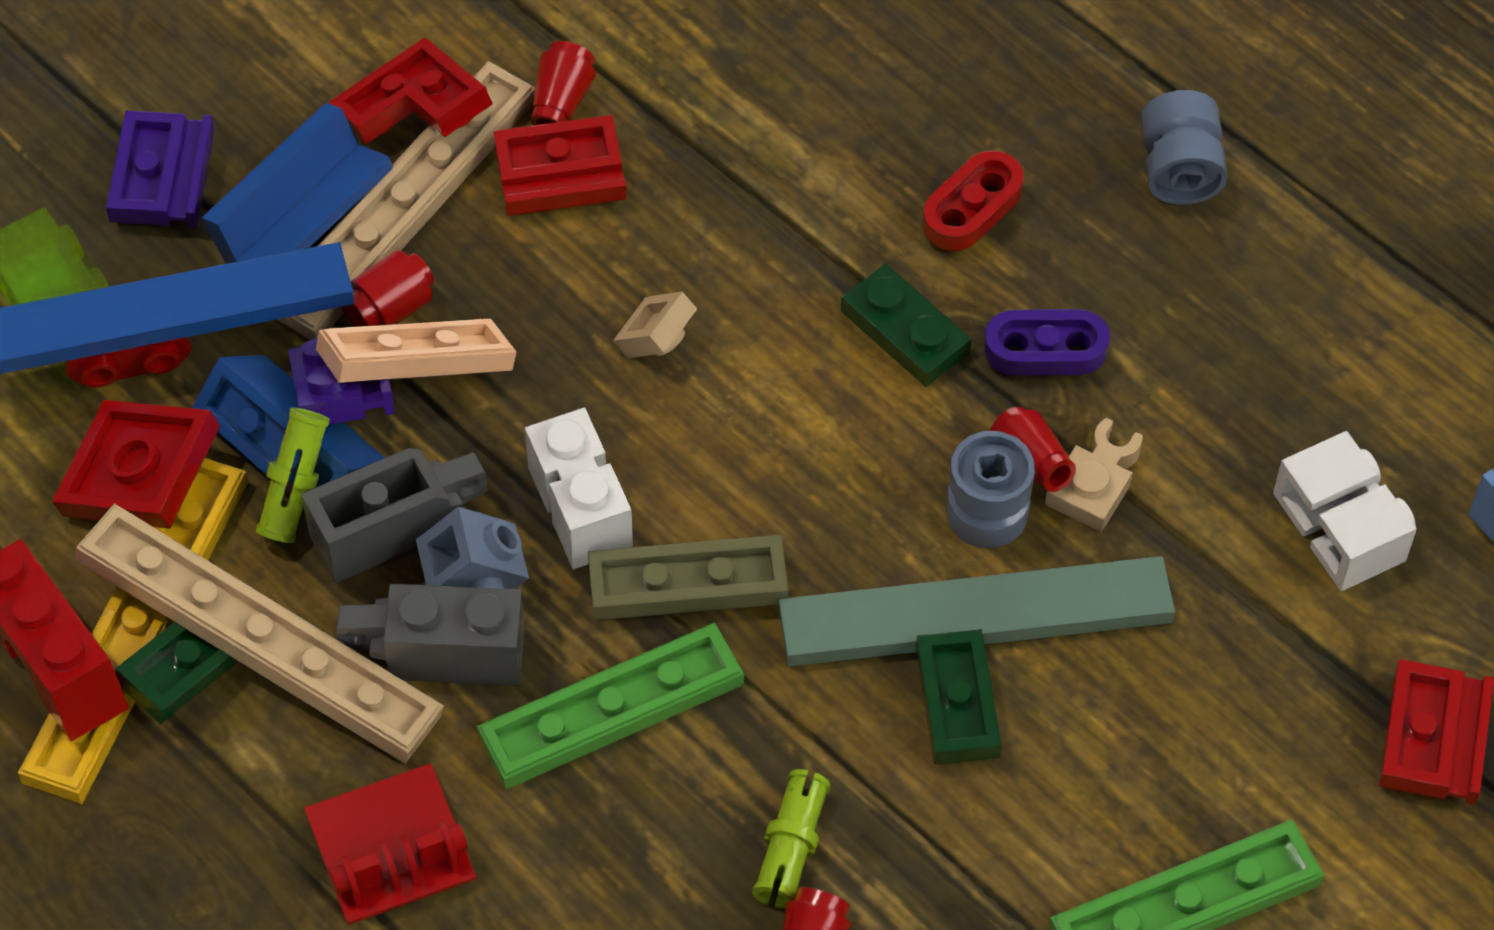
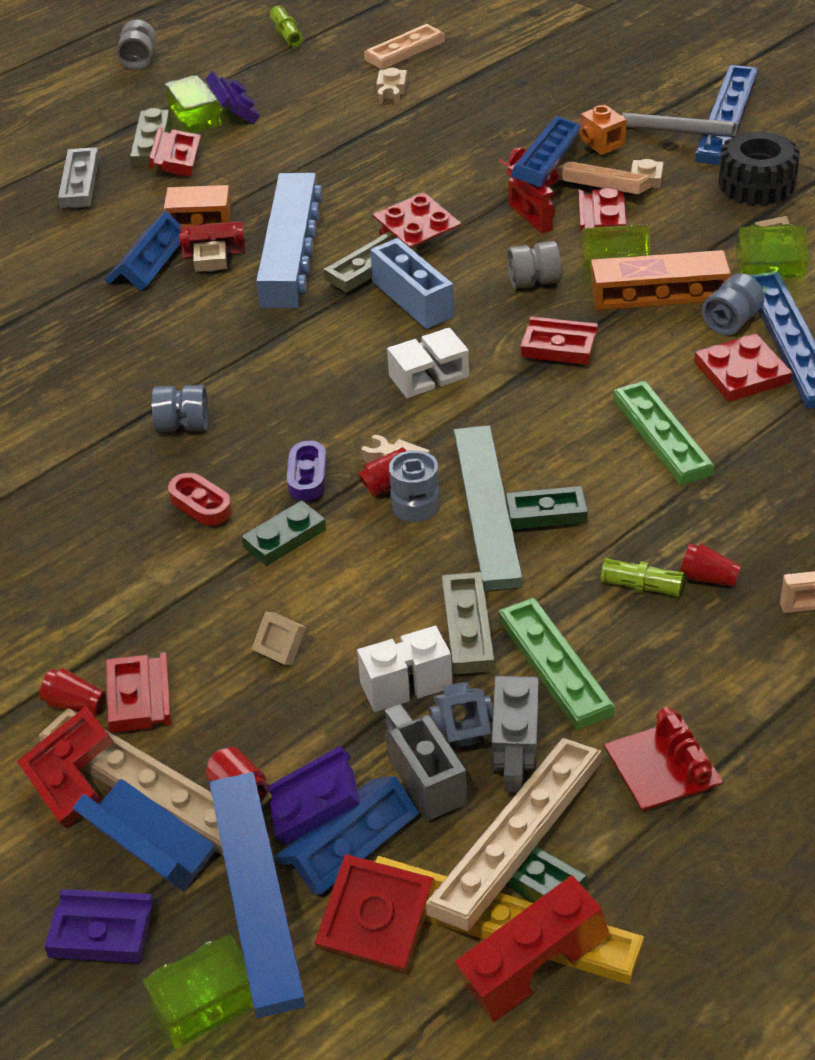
camera: 85 degrees left, 15 degrees down
lime pin [255,407,330,543] -> none
light nougat tile [316,319,516,383] -> none

